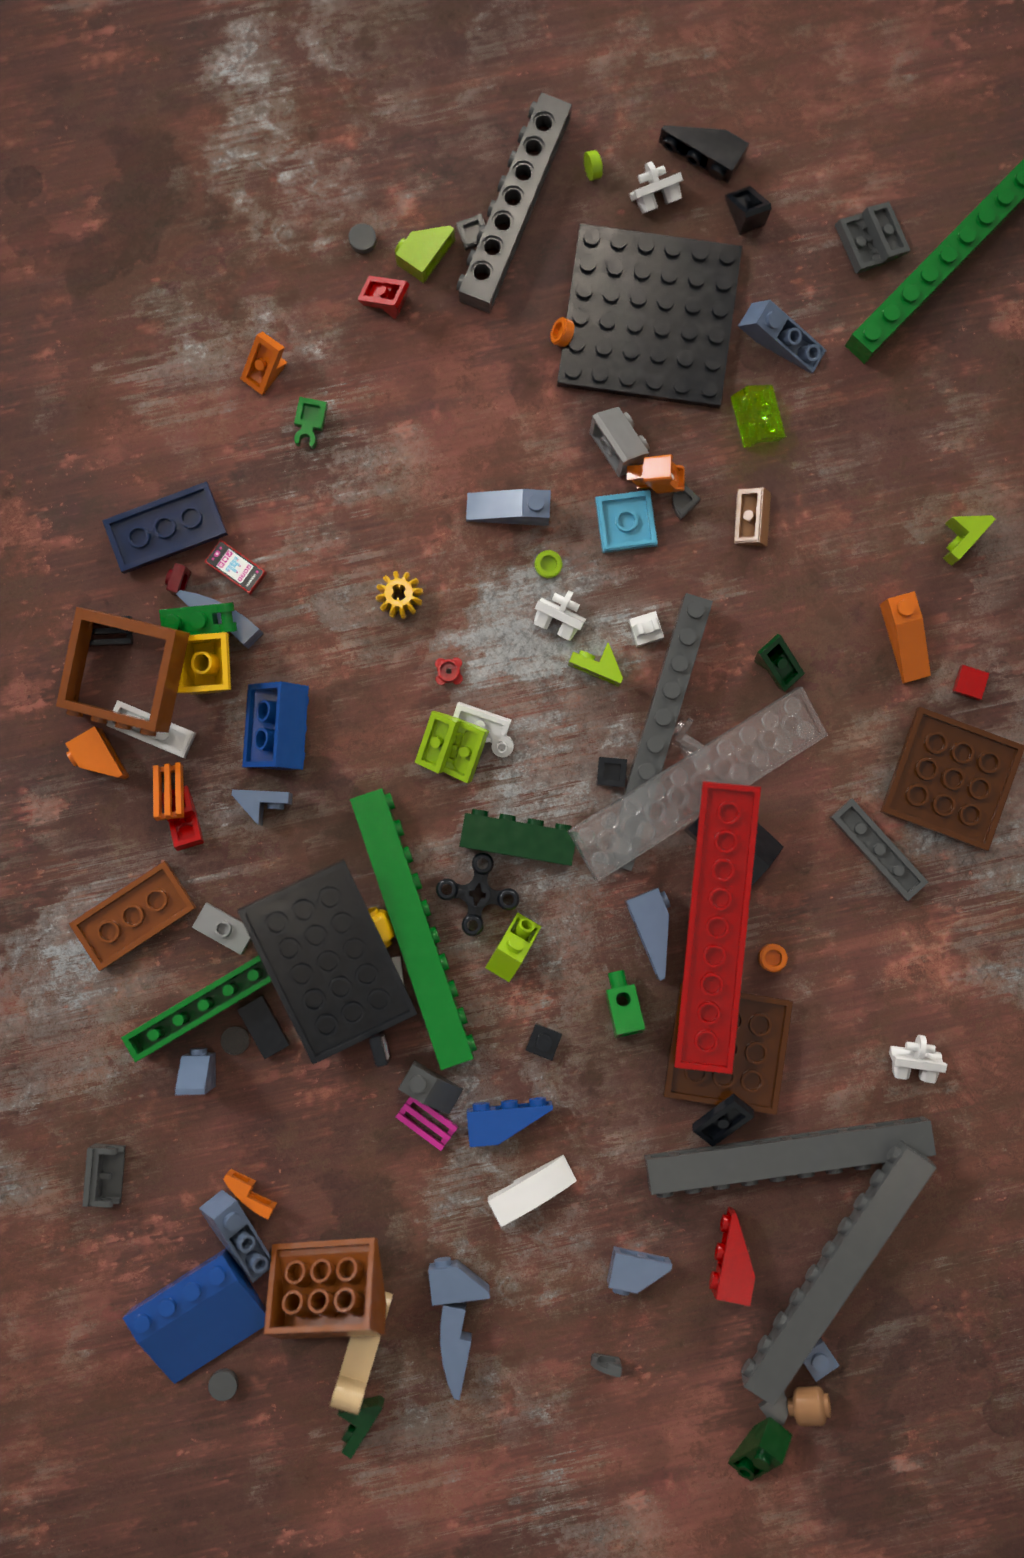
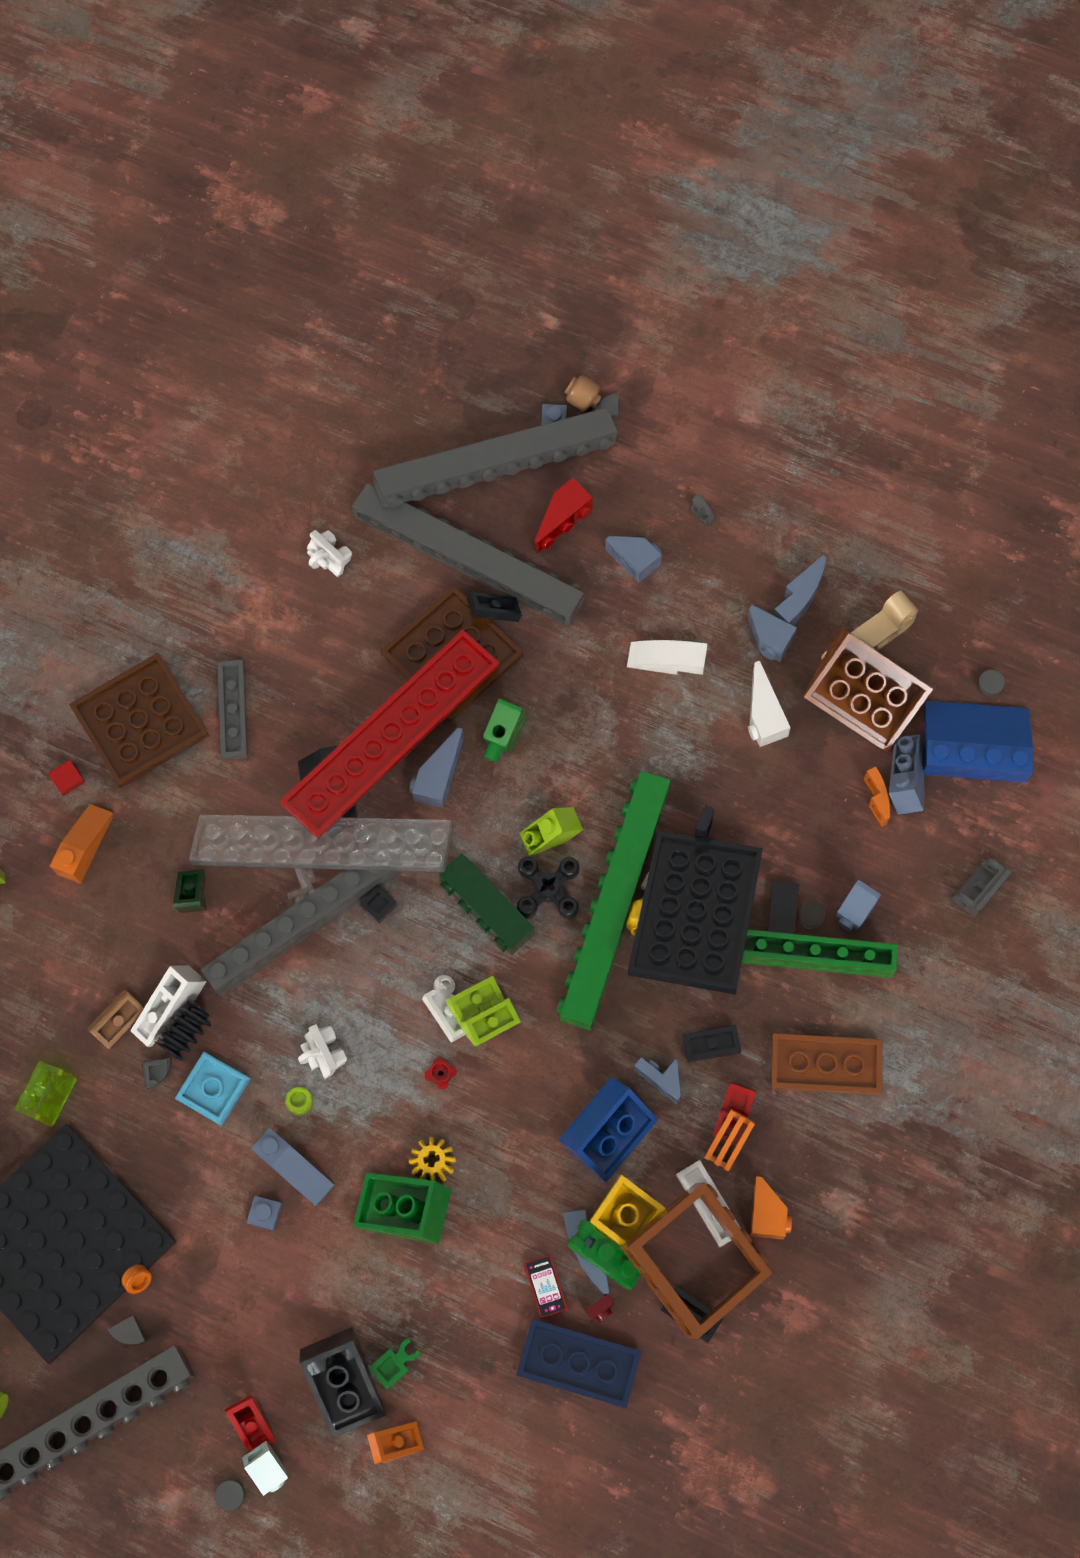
camera: 135 degrees left, 15 degrees down
light grey plate [192,903,251,955] -> none
dark green slope [338,1395,385,1459] -> none
lime slope [395,225,455,283] -> none
dark pink tile [395,1097,458,1151] -> none
dark grey slope [398,1060,463,1114] -> none
dark grey tile [456,214,485,250] -> none
blue slope [467,1097,553,1147] -> none
black plate [525,1023,562,1061] -> none
lime slope [568,643,623,687] -> none
light grey slope [589,407,650,478] -> none
orange piece [627,454,685,494] -> none
white tile [629,611,664,647] -> none
dark green slope [728,1417,793,1481] -> none
orange tile [758,944,788,972] -> none
none -> dark grey tile [108,1315,147,1345]
none -> white slope [131,965,207,1047]
none -> black piece [154,999,212,1061]
none -> light aqua brick [242,1440,288,1496]
none -> sand blue plate [246,1196,282,1231]
none -> black slope [299,1327,386,1438]
none -> green slope [353,1173,452,1244]
none -> black plate [682,1025,741,1063]
none -> white slope [748,661,790,747]

